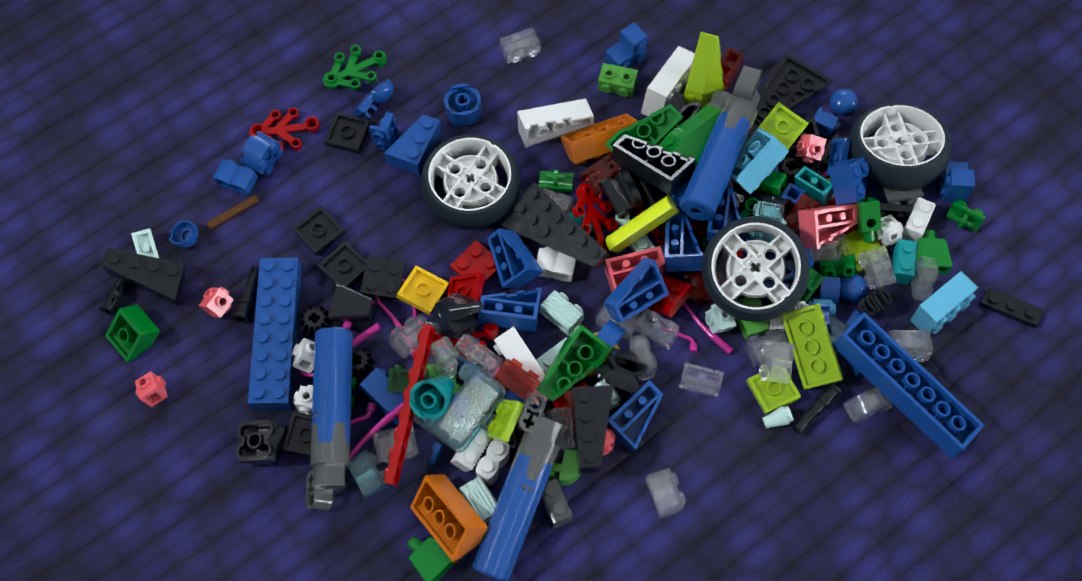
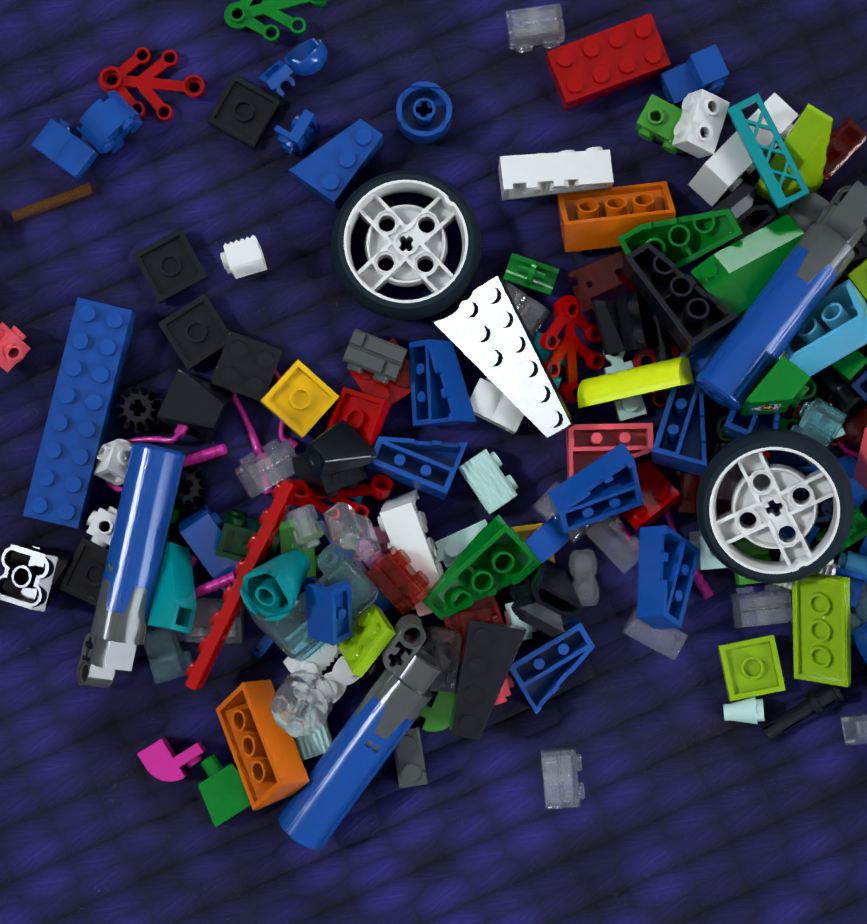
camera: 15 degrees right, 20 degrees up
black pin [232,266,259,323] -> none
clear brick [759,341,795,384] -> none
none -> dark pink brick [137,737,206,782]
none -> teal slope [147,541,197,634]
none -> white brick [220,235,268,279]
none -> clear brick [270,670,334,737]
none -> blue panel [305,580,353,646]
none -> dark grey brick [343,329,408,385]
none -> red brick [545,13,671,111]
none -> blue wedge [637,525,700,629]
none -> white brick [672,89,730,158]
none -> teal fence [727,93,810,214]
none -> green slope [740,356,811,416]

